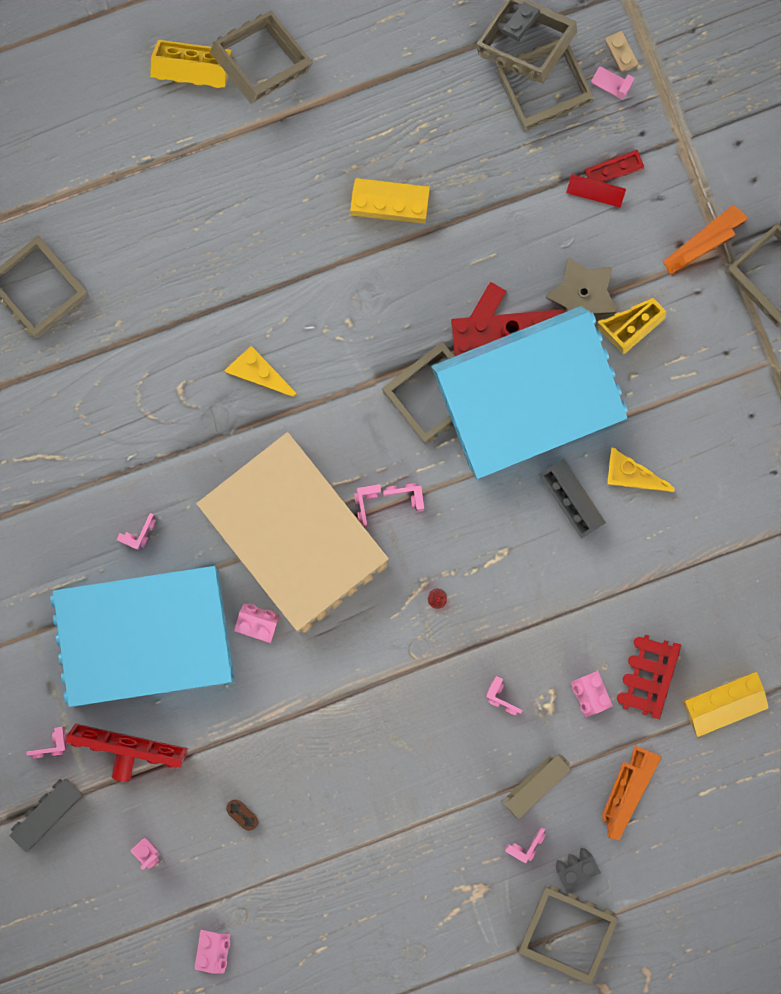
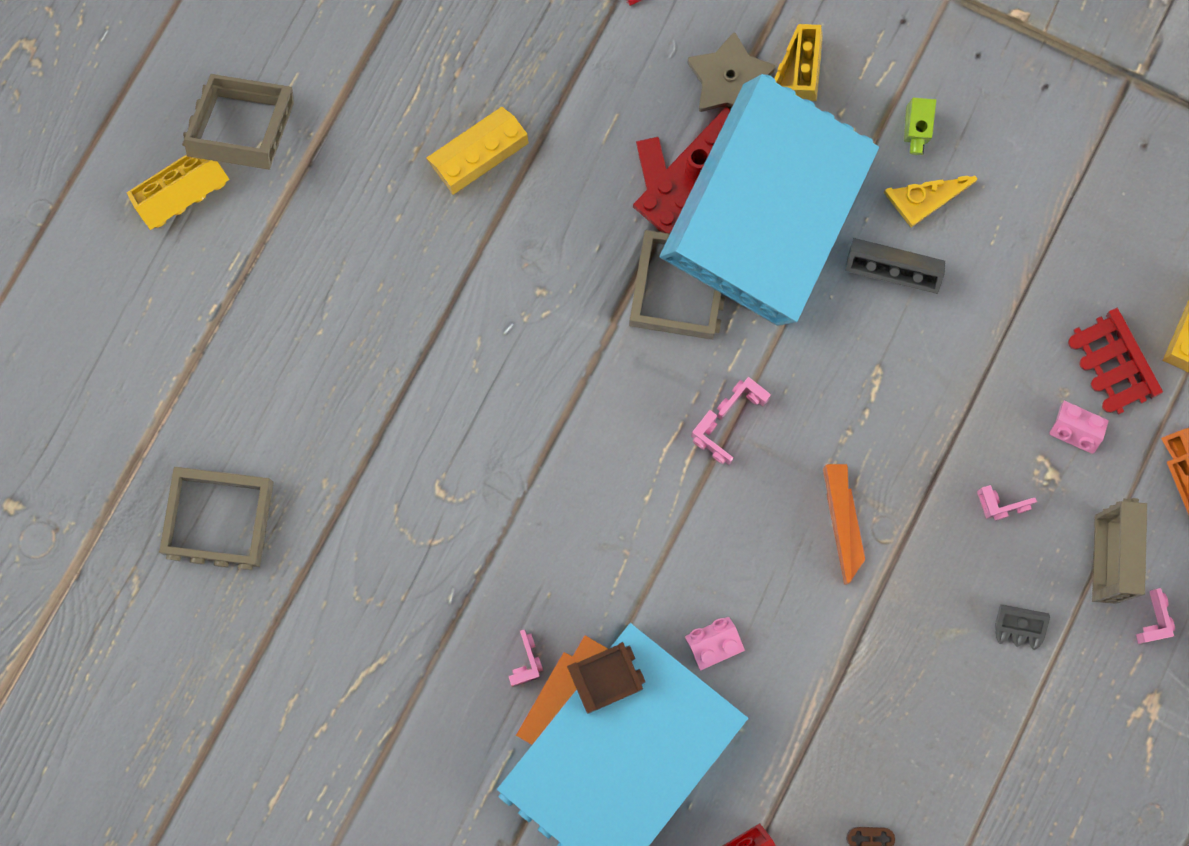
camera: 40 degrees left, 5 degrees down
tan container [196,432,389,633] -> none
yellow wing [224,346,297,397] -> none
clear red tile [428,588,447,609] -> none
none -> orange wedge [516,635,608,745]
none -> reddish brown panel [567,642,646,714]
none -> orange wedge [823,464,865,585]
none -> lime torso [904,97,936,155]
none -> dark grey plate [995,604,1050,650]

